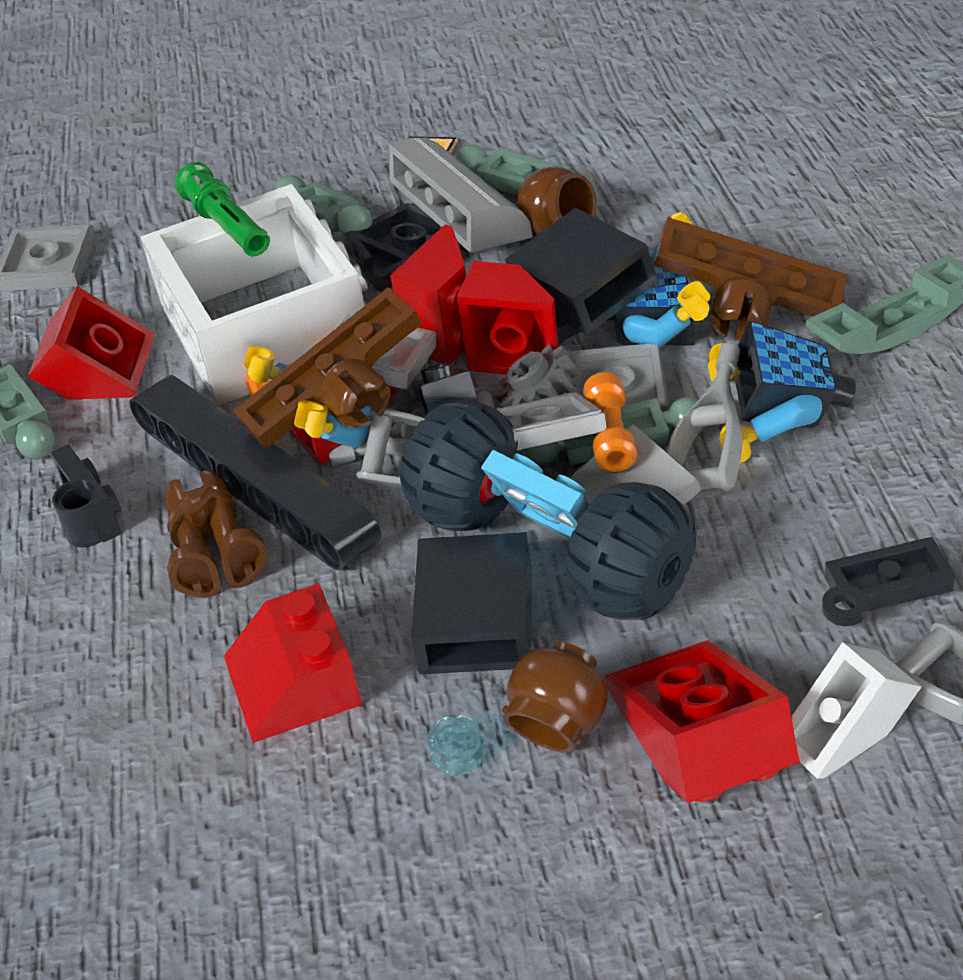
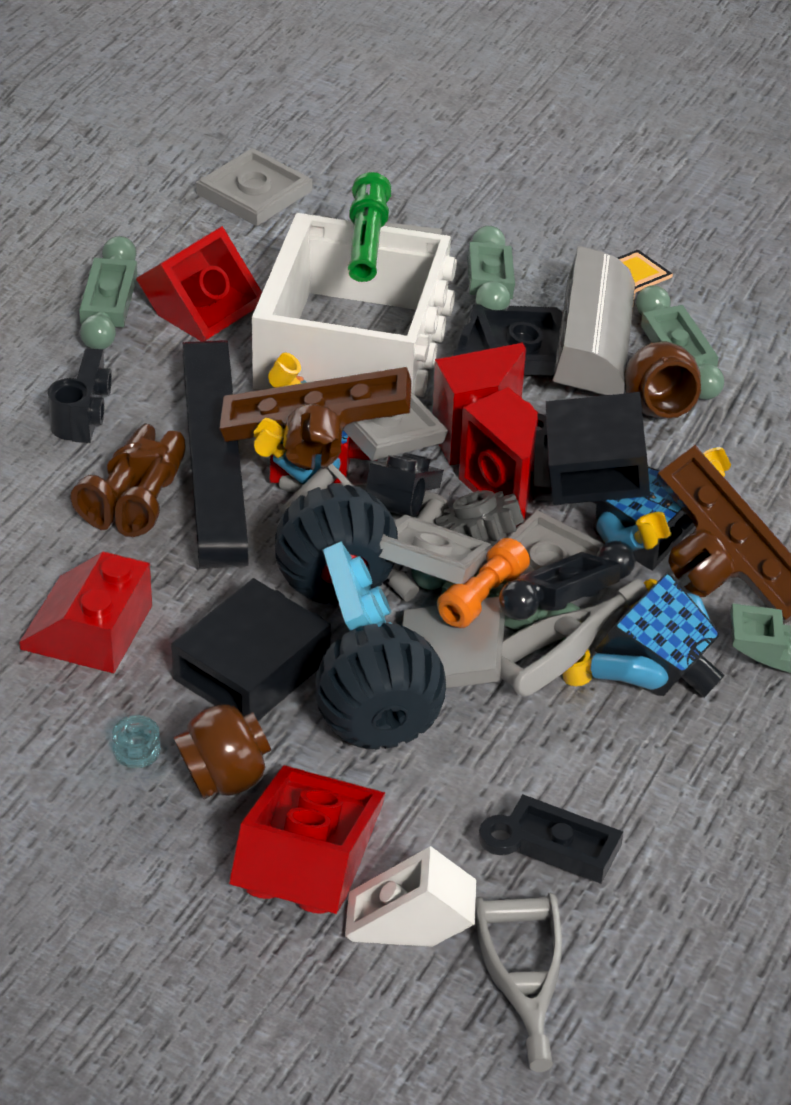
camera: 30 degrees right, 0 degrees up
none -> black plate [499,541,636,620]

